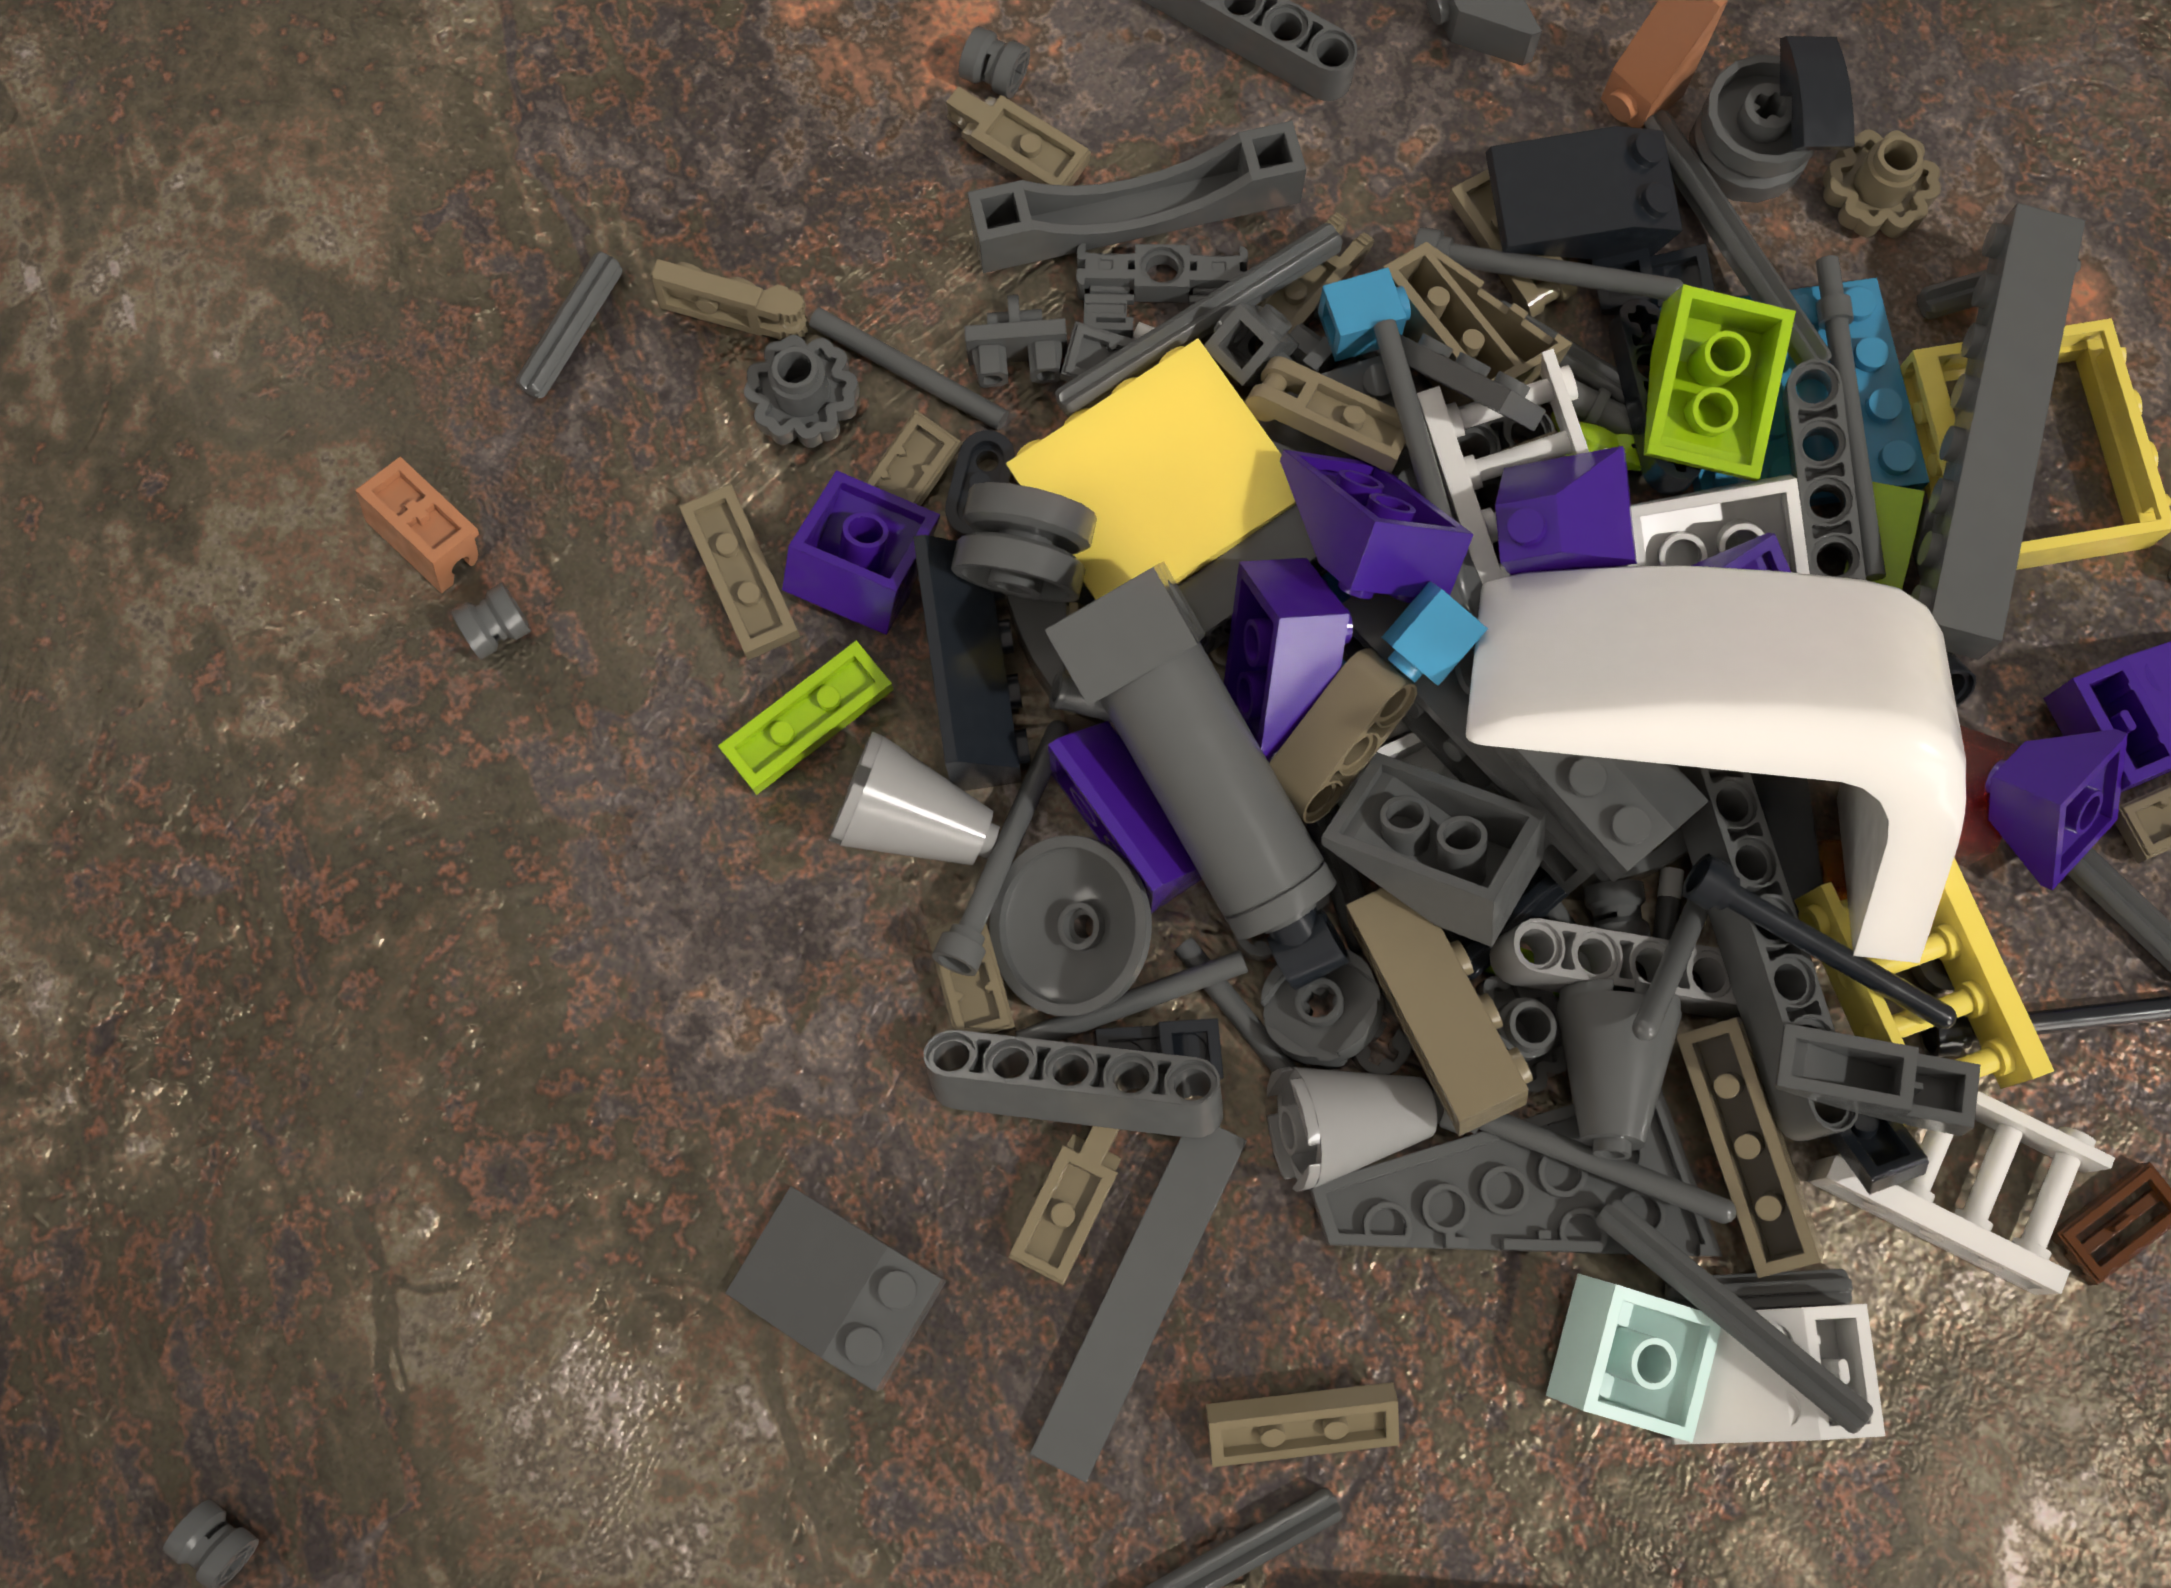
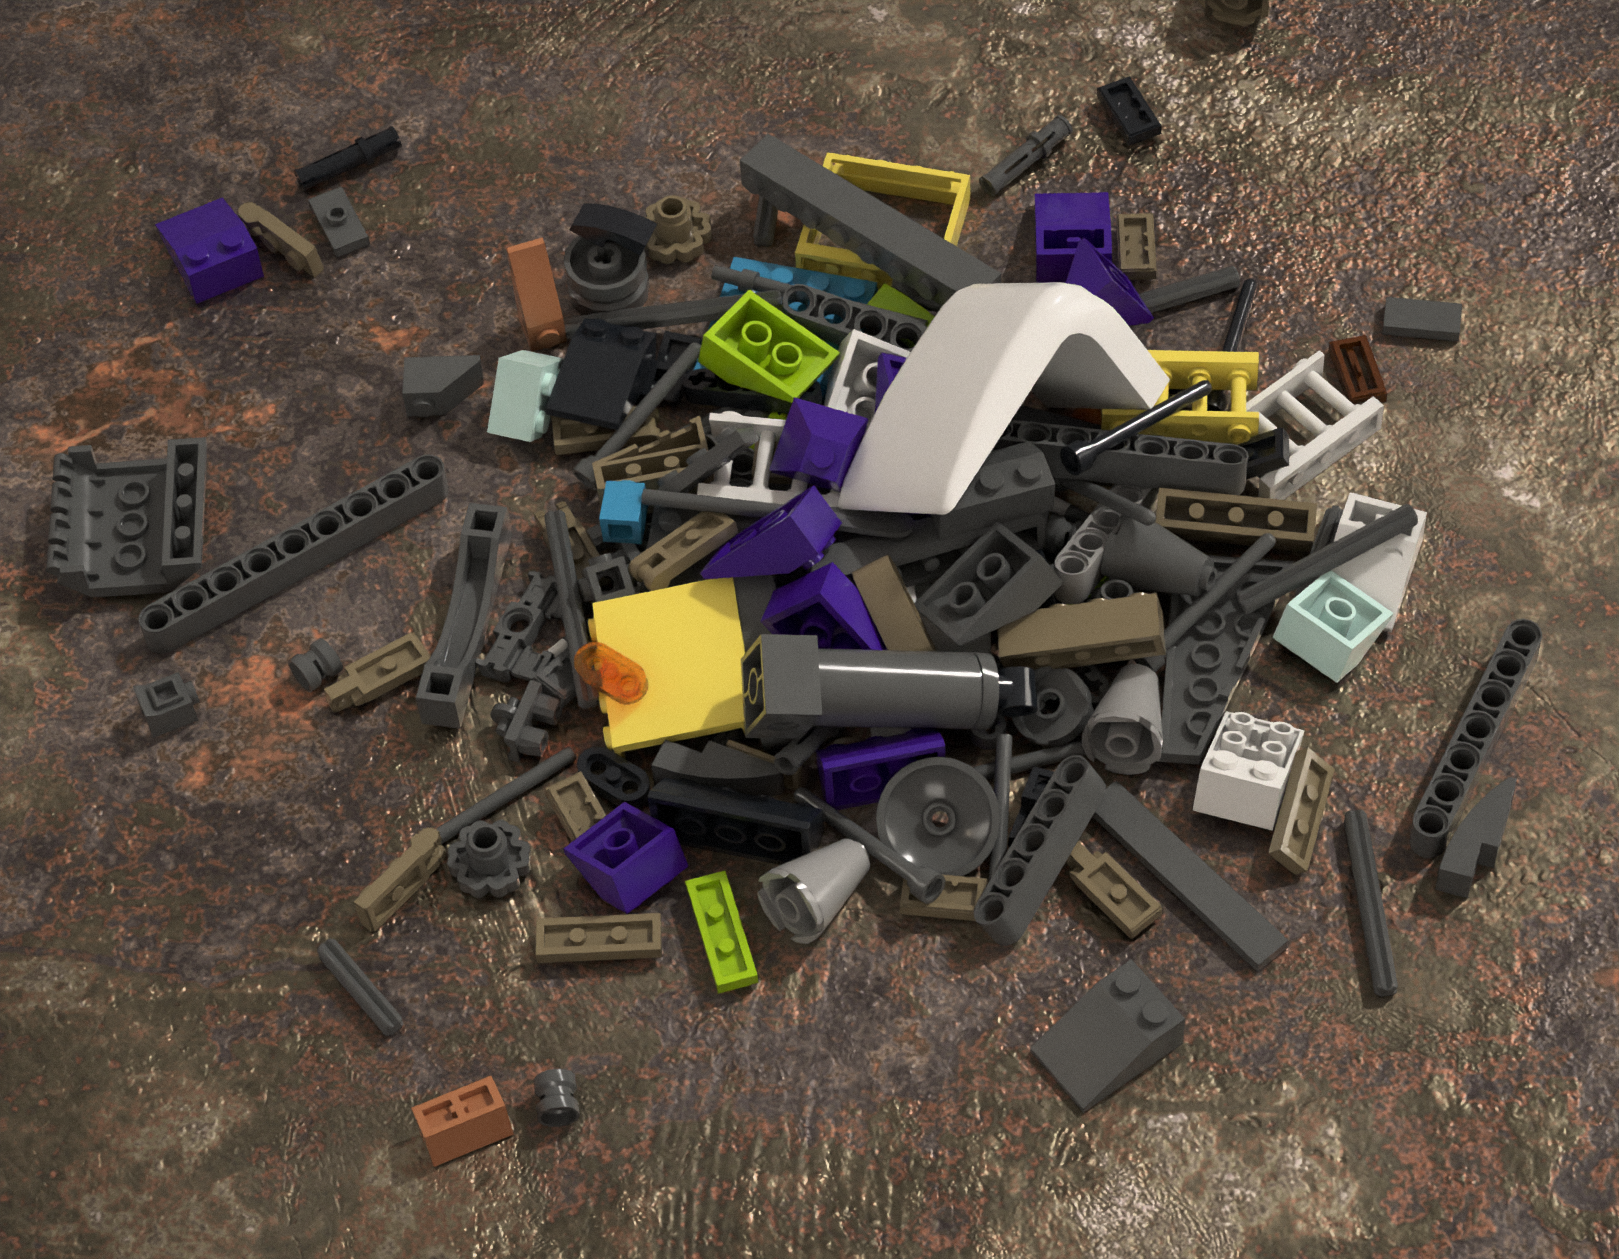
camera: 65 degrees left, 20 degrees down
dark grey wheel [951,482,1097,603] -> none
dark azure brick [1381,581,1488,686] -> none
dark grey slope [1775,1023,1981,1136] -> none
none -> light aqua brick [487,350,564,442]
none -> clear orange plate [574,642,649,705]
none -> white slope [1193,711,1305,831]

